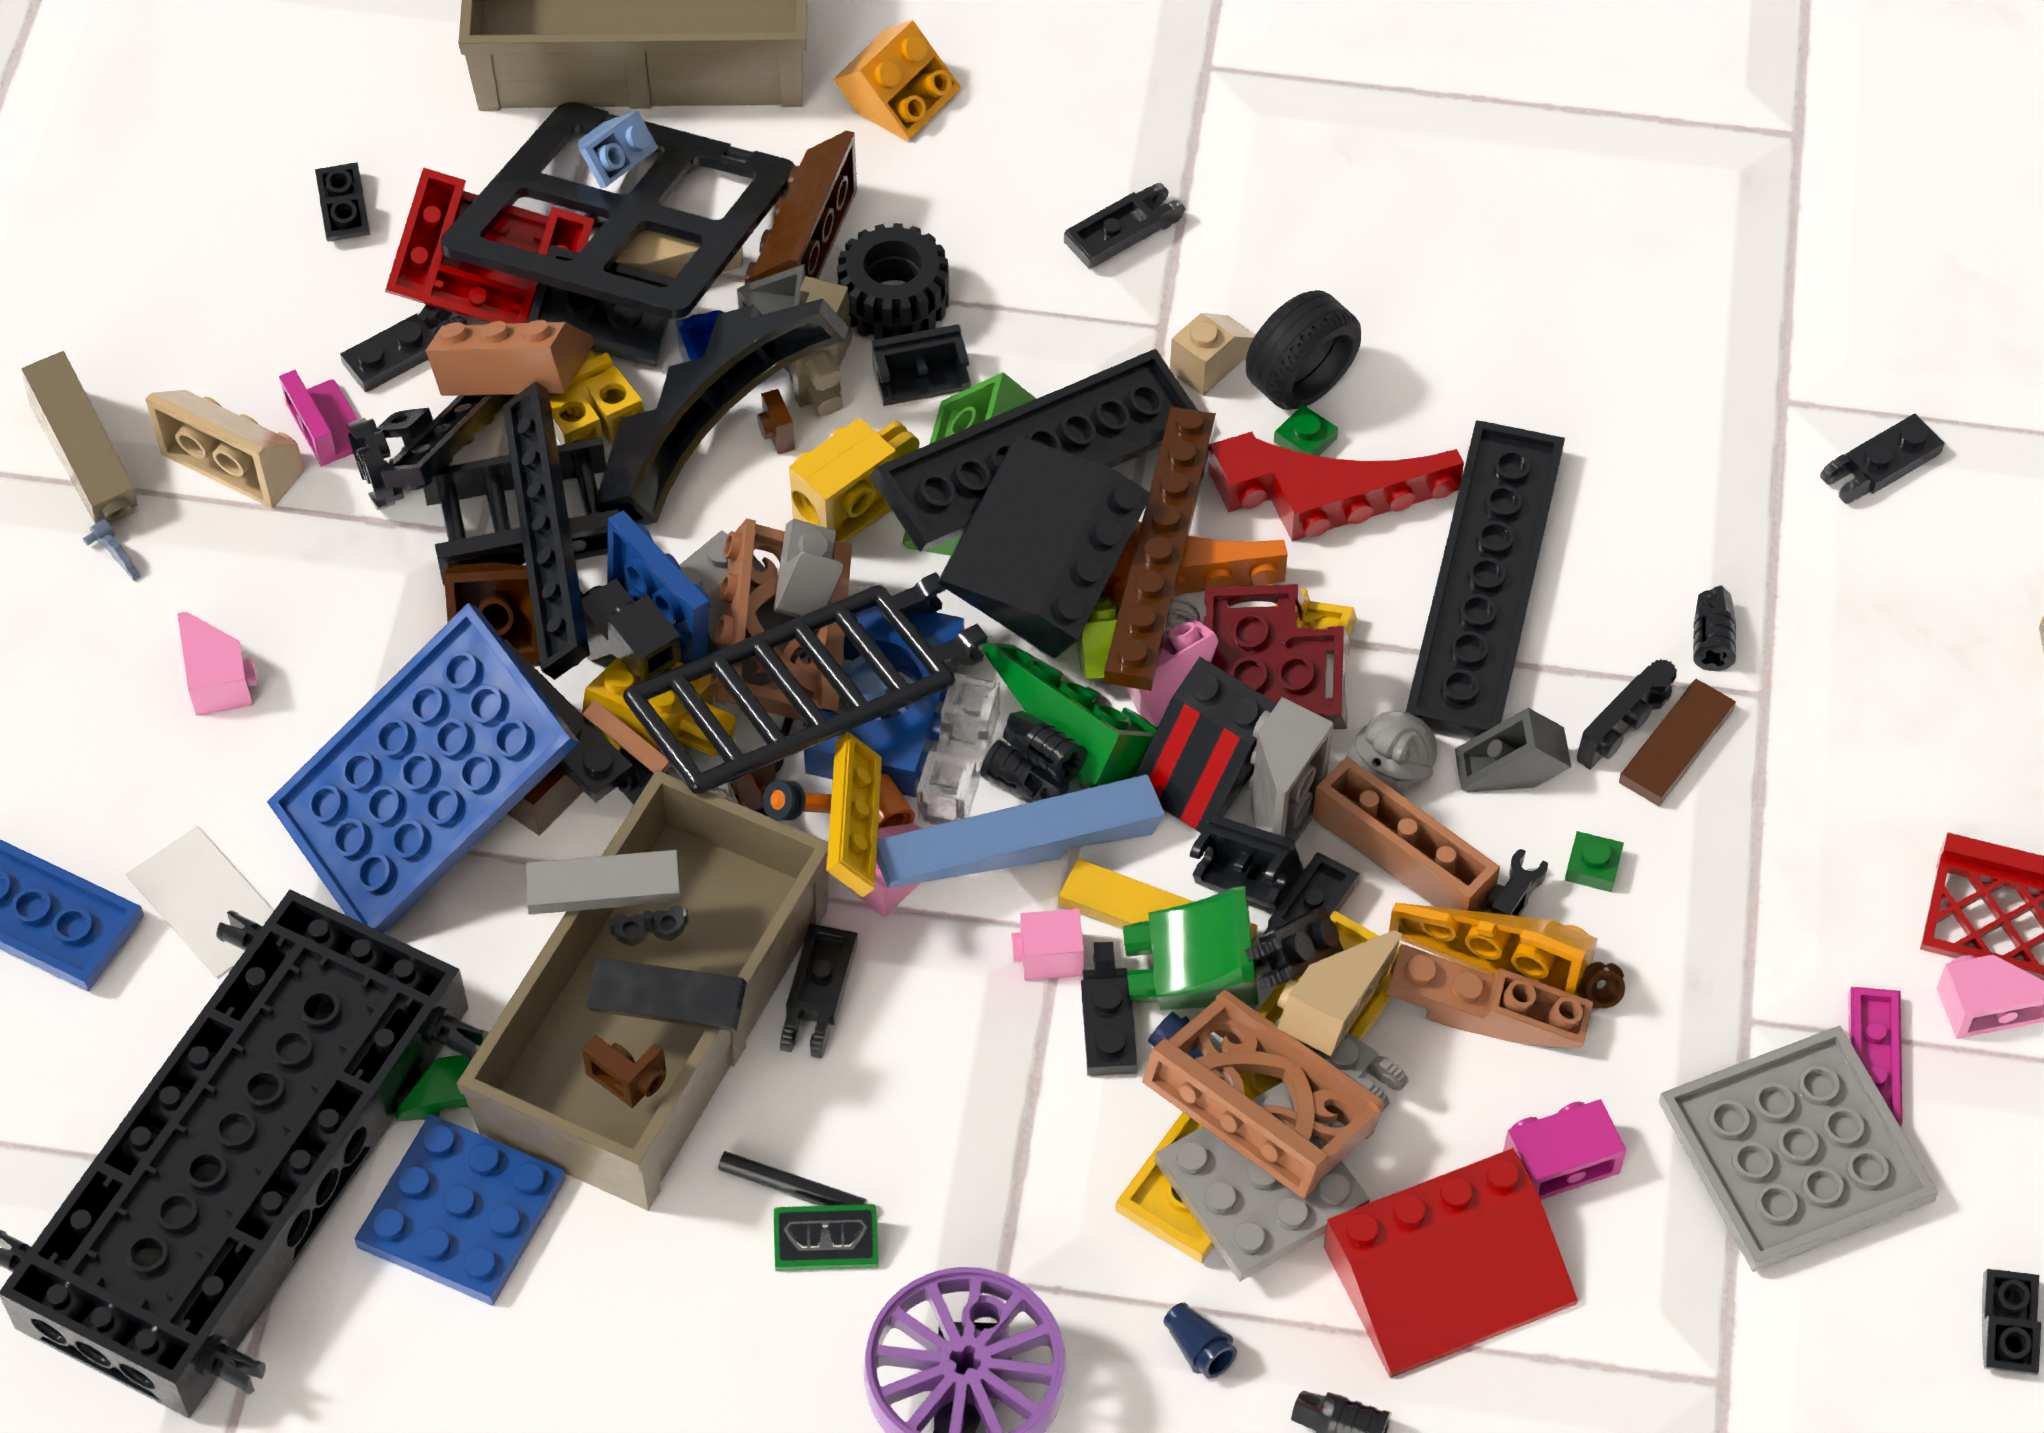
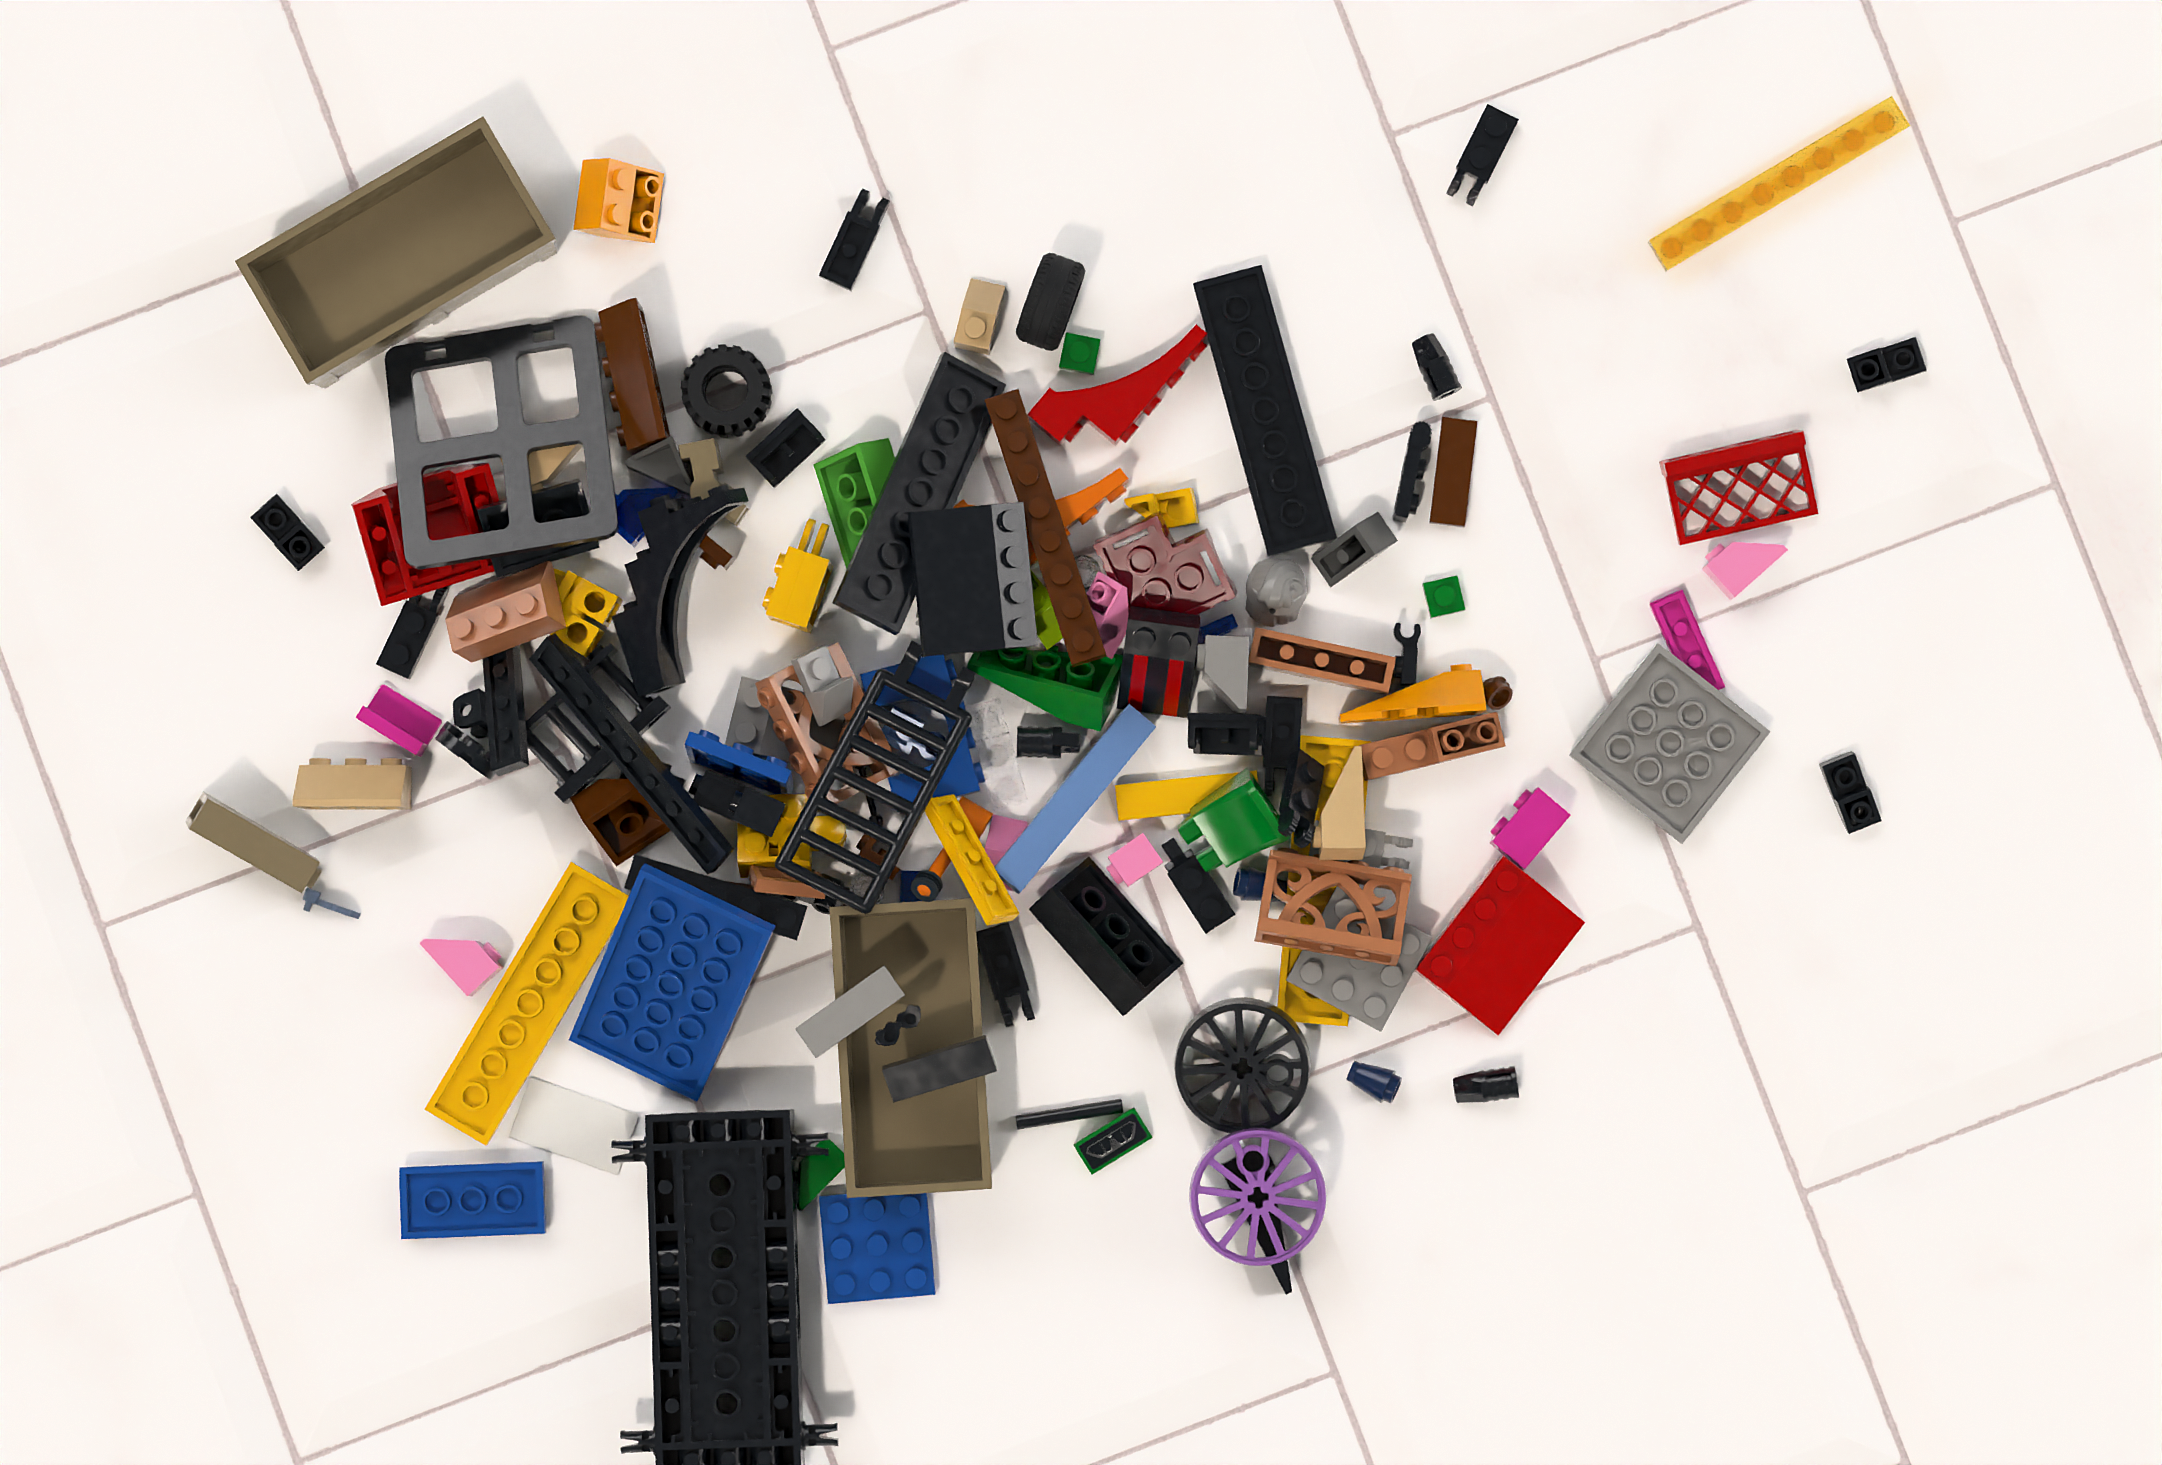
camera: 25 degrees left, 30 degrees up
light blue slope [578,110,658,189] -> none
reddish brown bracket [582,1035,666,1108] -> none
black hinge [1002,711,1087,783] -> none
none -> yellow plate [424,862,629,1146]
none -> black slope [1029,857,1183,1016]
none -> black piece [1174,997,1311,1133]

